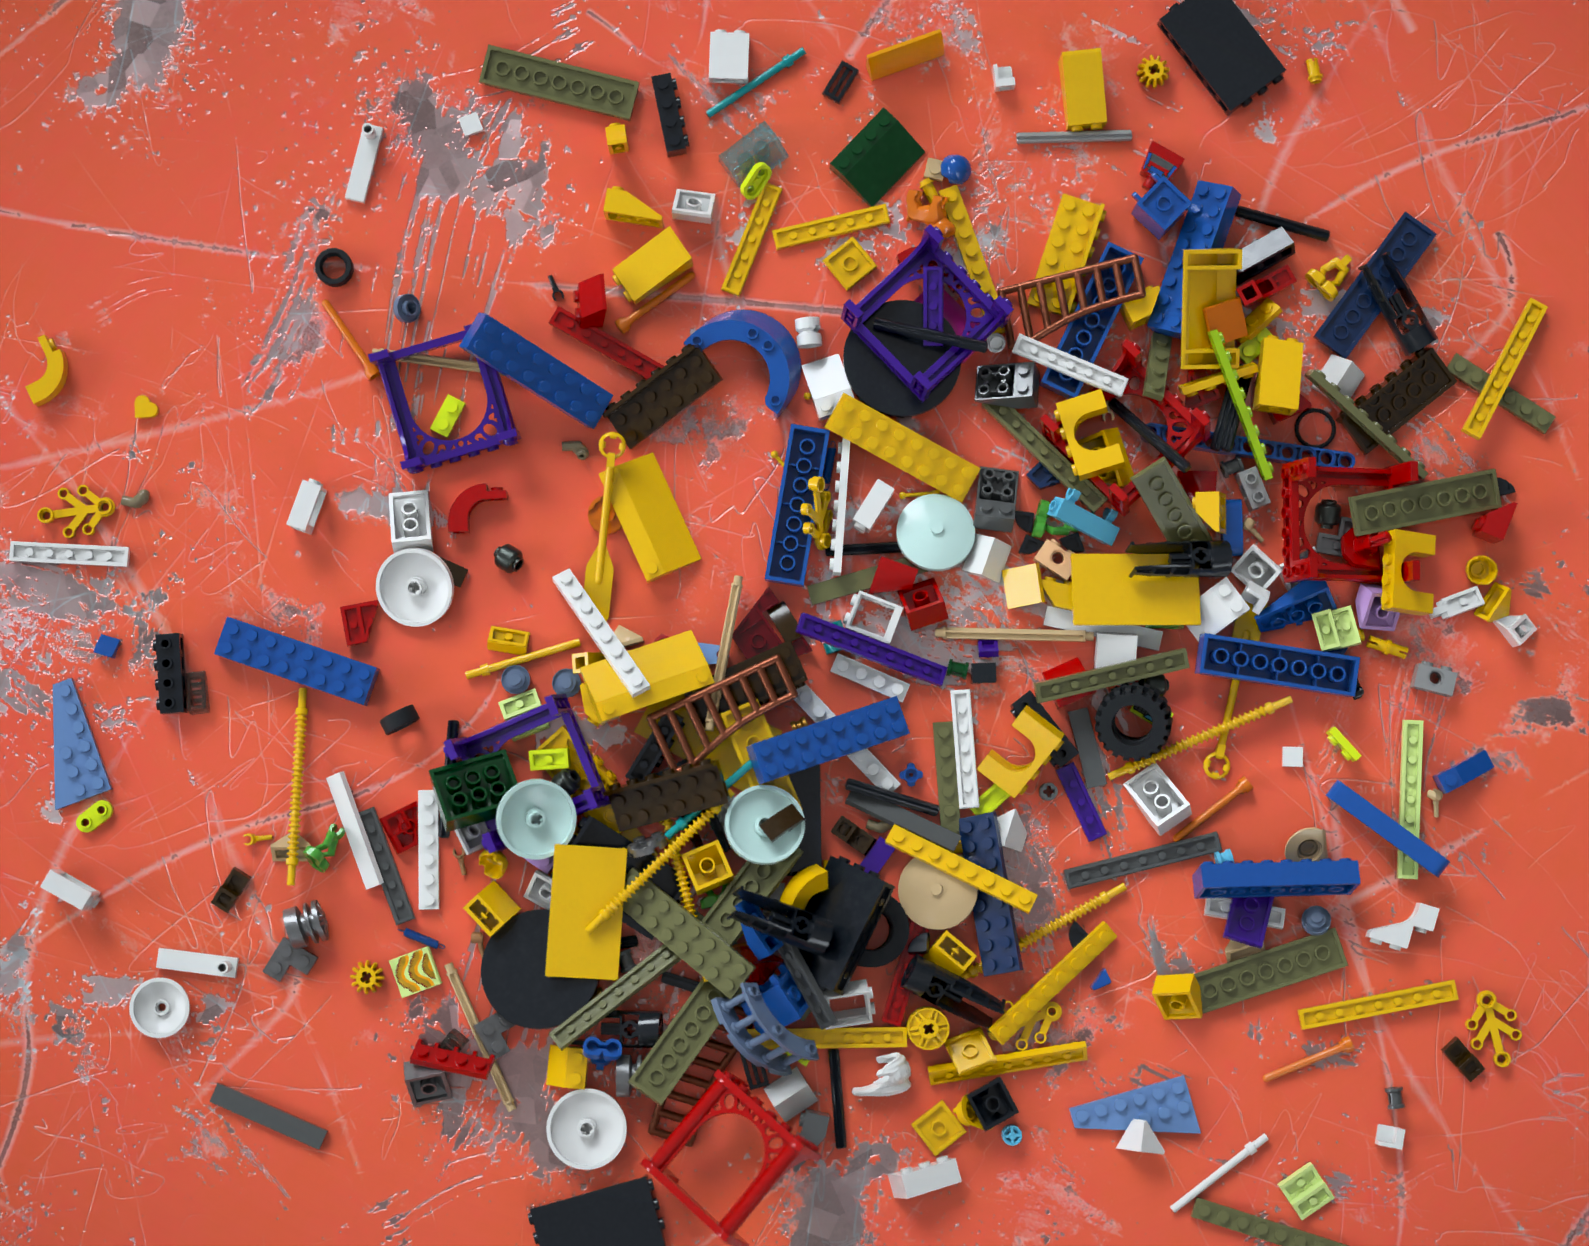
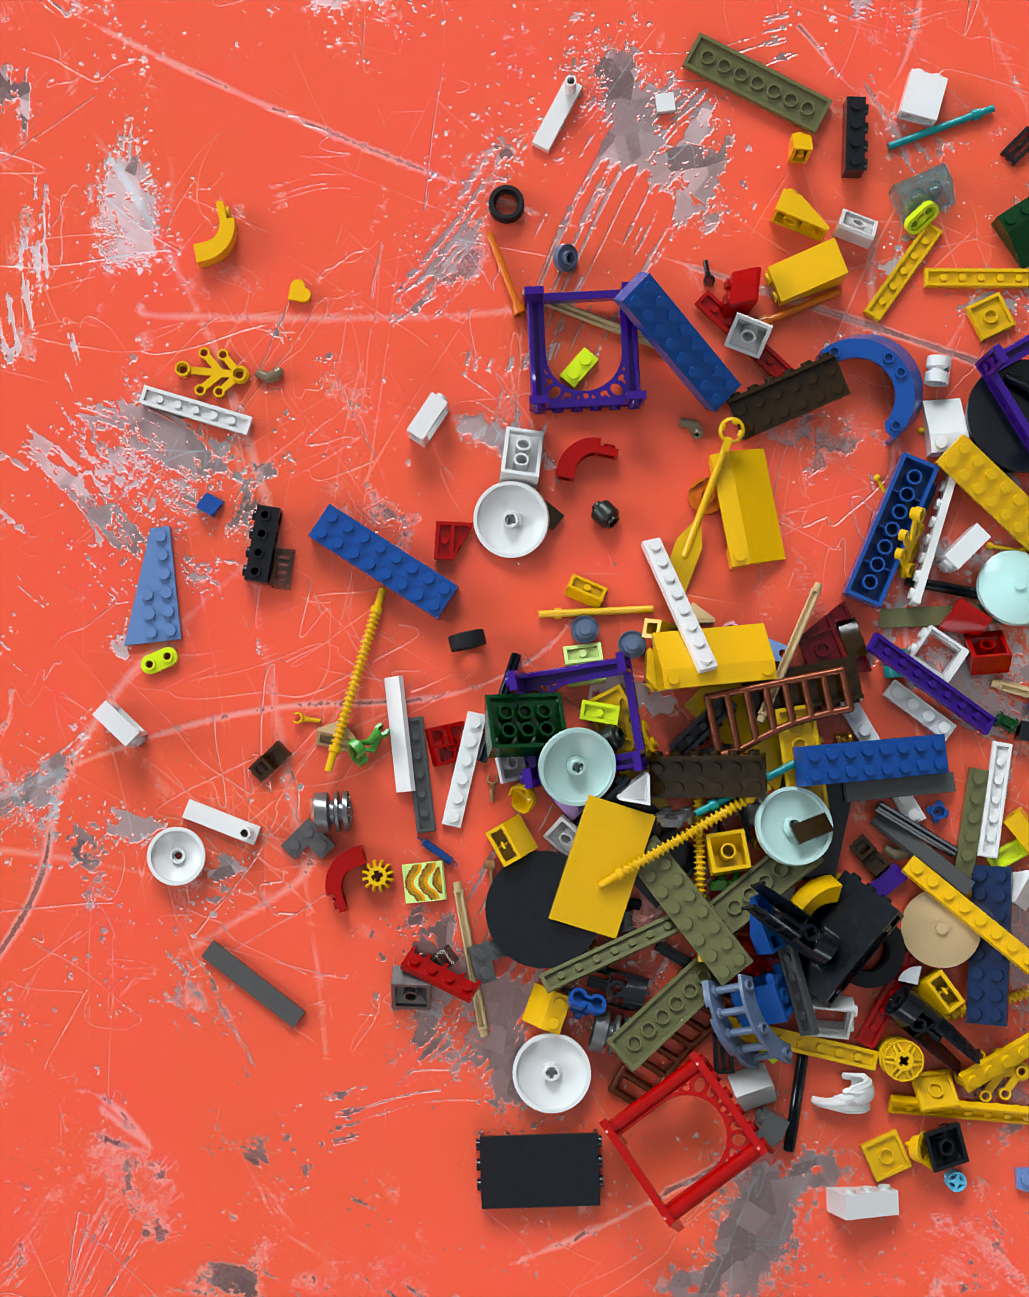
camera: 20 degrees right, 0 degrees up
none -> red arch [325,845,368,913]
none -> white slope [614,770,650,805]
none -> white slope [724,312,773,359]
none -> dark grey tile [843,772,956,803]

